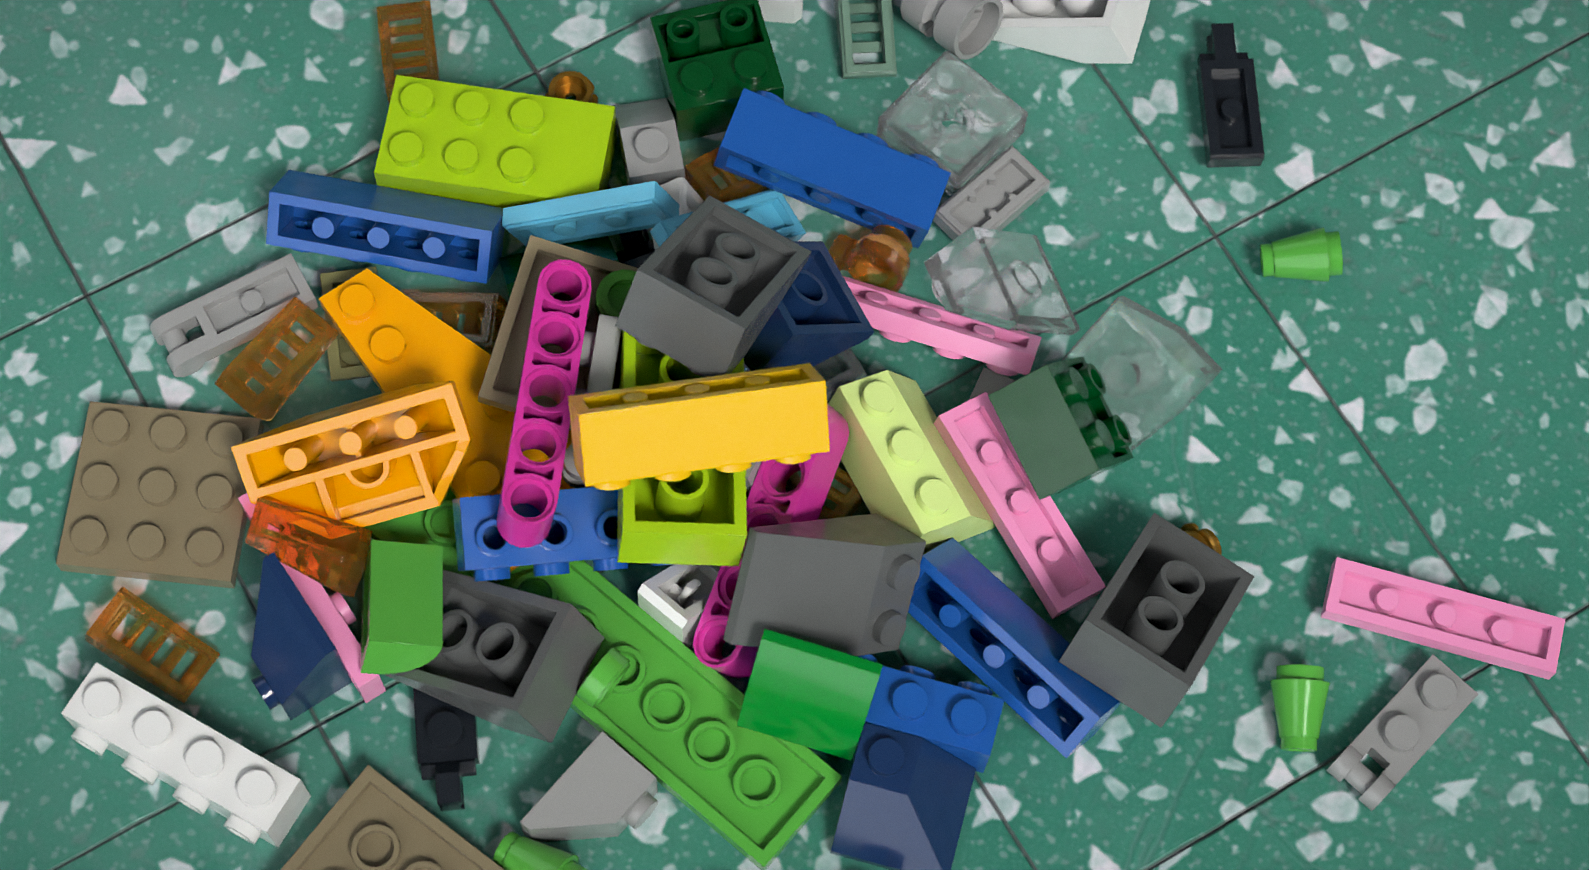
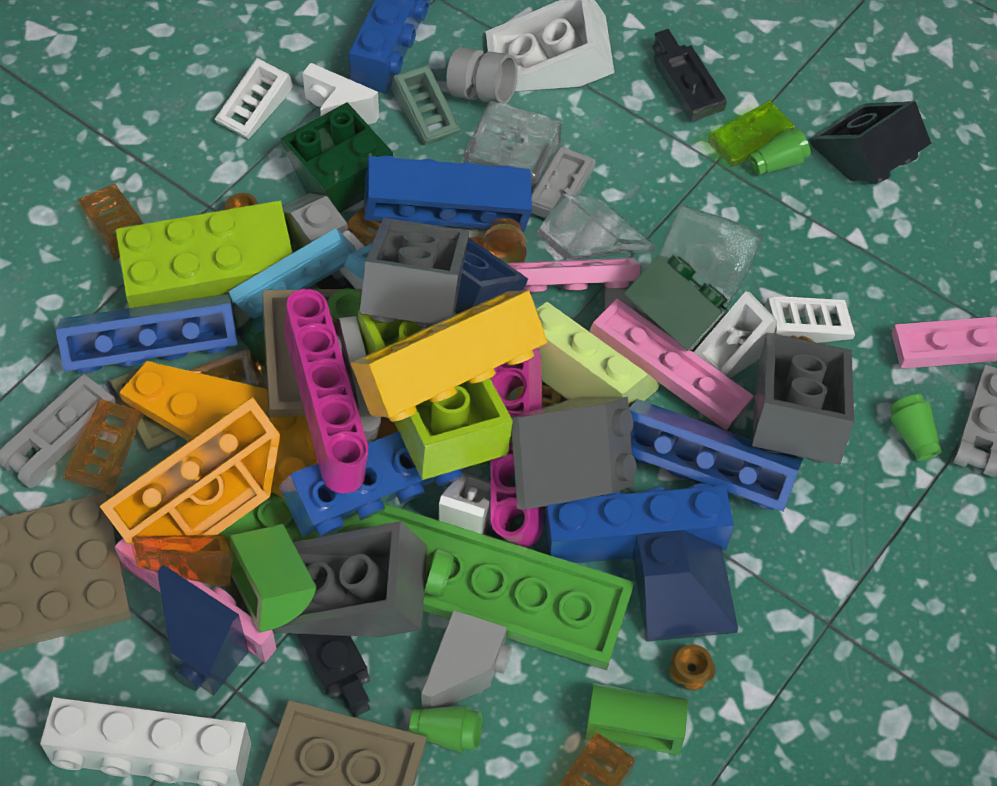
camera: 20 degrees left, 10 degrees down
clear orange slope [85,586,220,703] -> none
green slope [737,629,883,761] -> none
none -> white slope [693,291,777,378]
none -> clear neon green plate [708,100,794,168]
none -> white slope [765,297,855,343]
none -> black slope [809,101,932,184]

